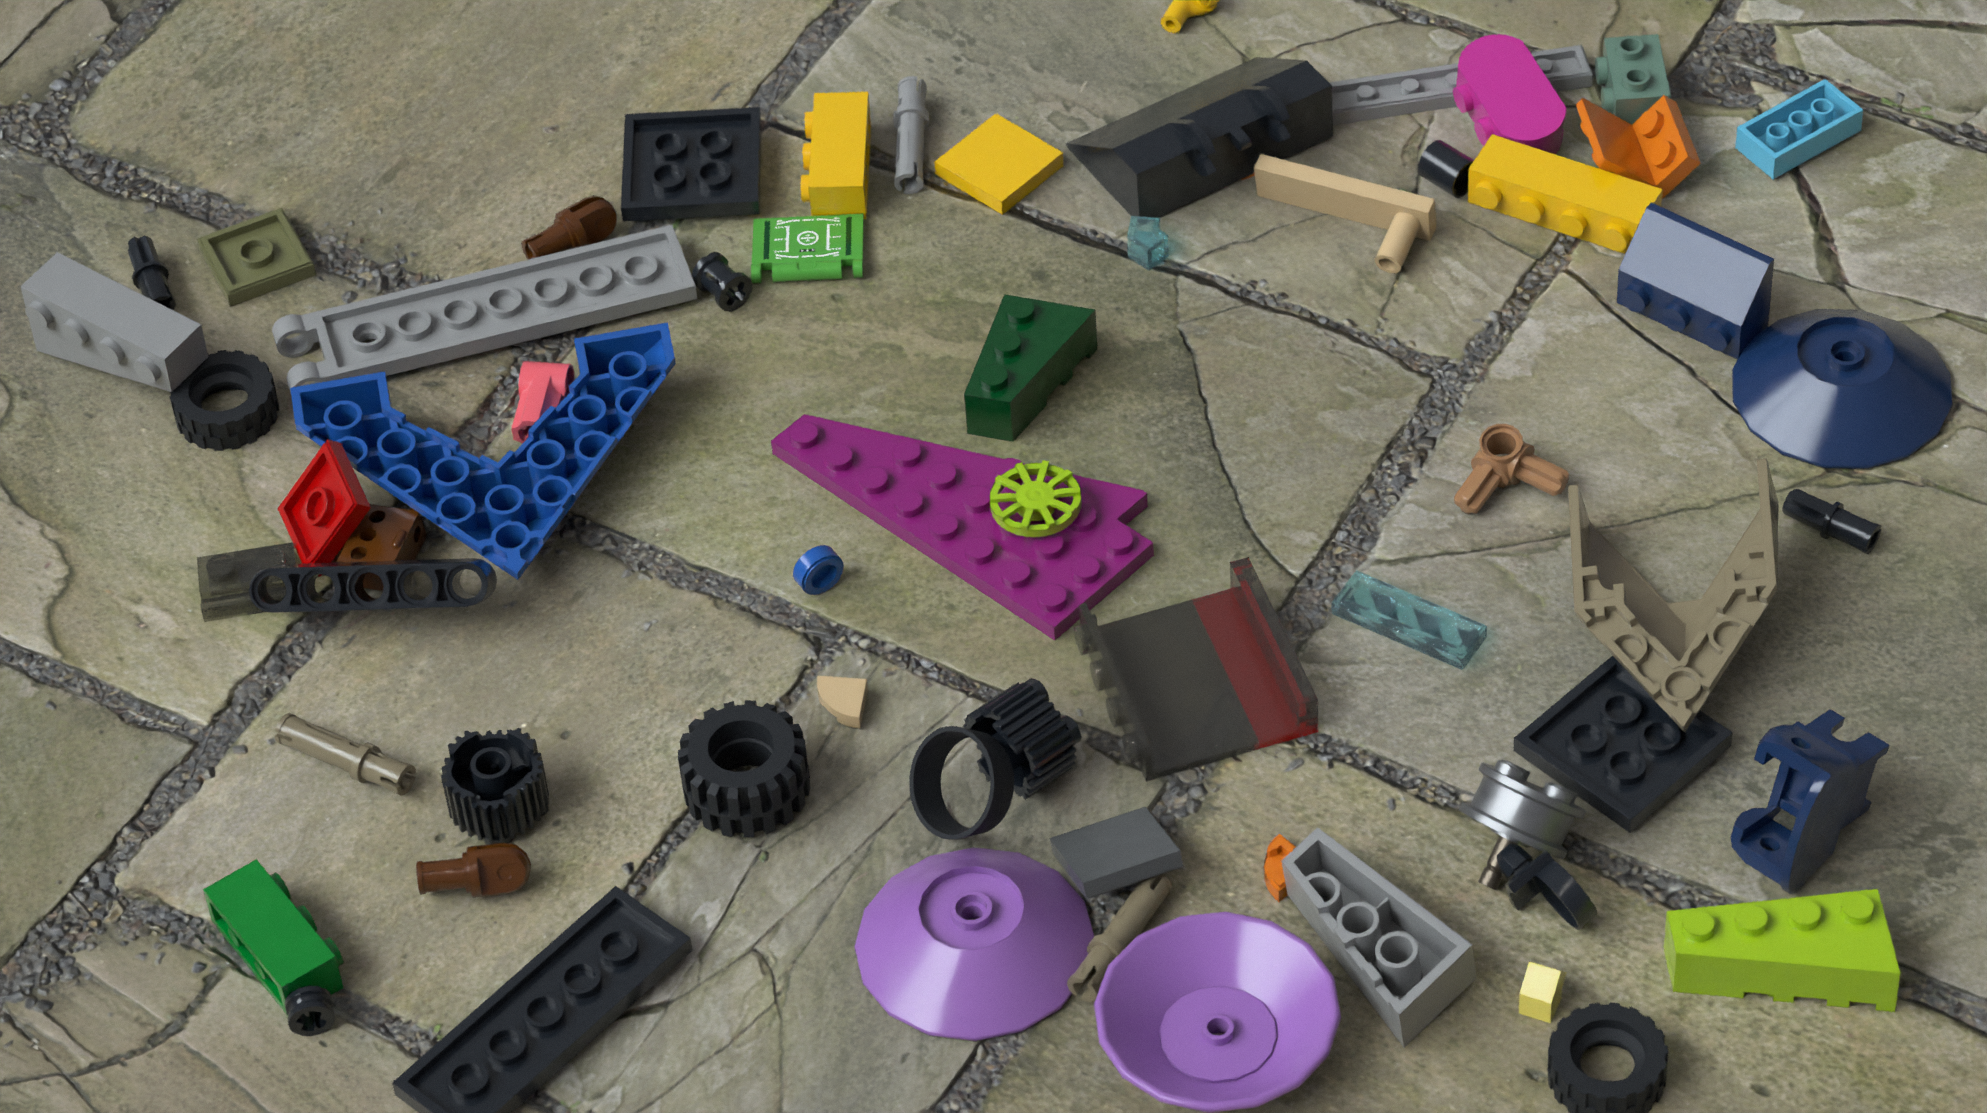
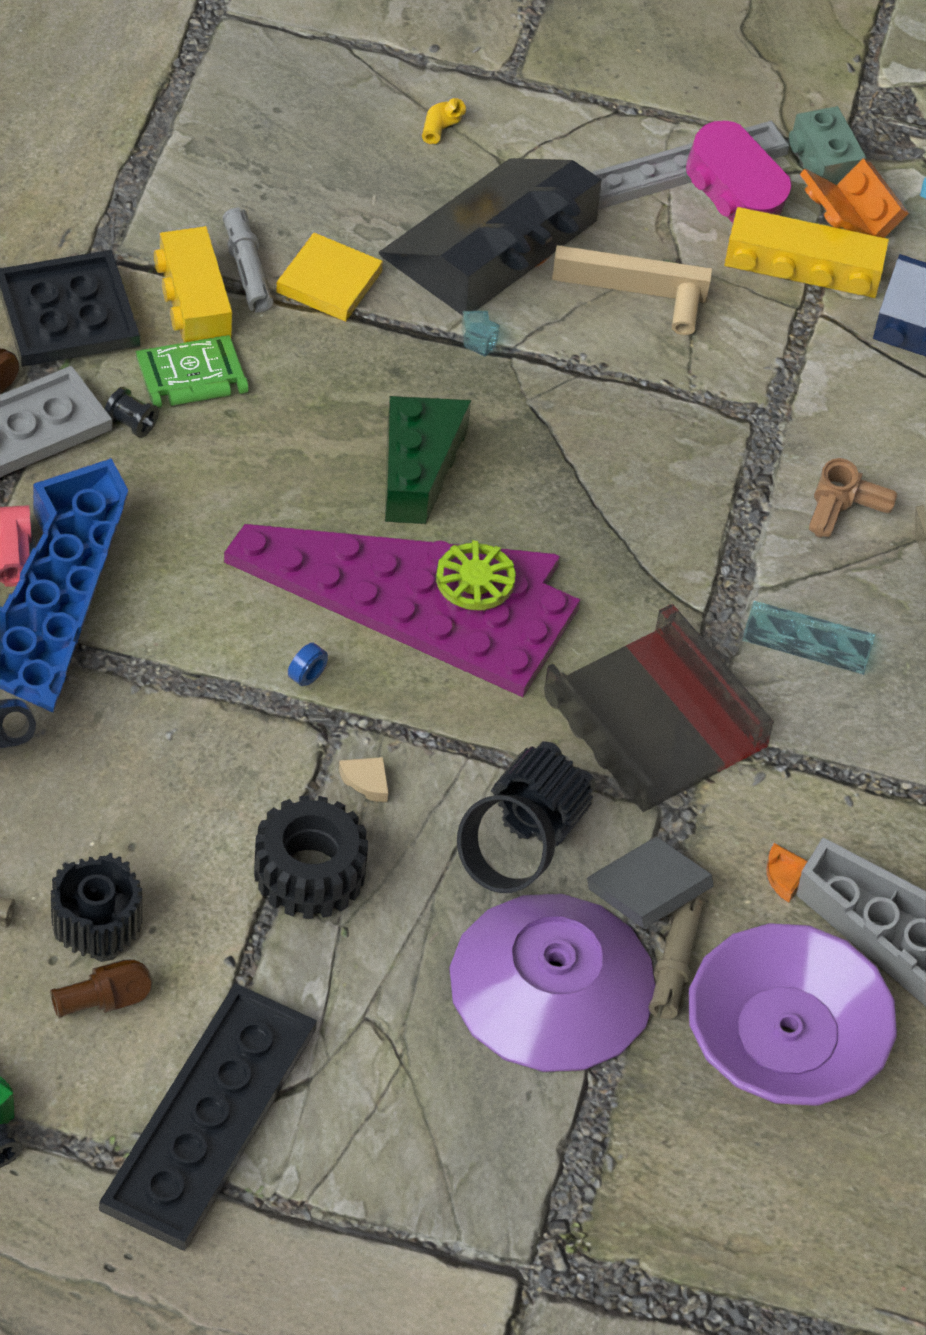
camera: 25 degrees left, 5 degrees up
black beam [1417,140,1474,198] -> none

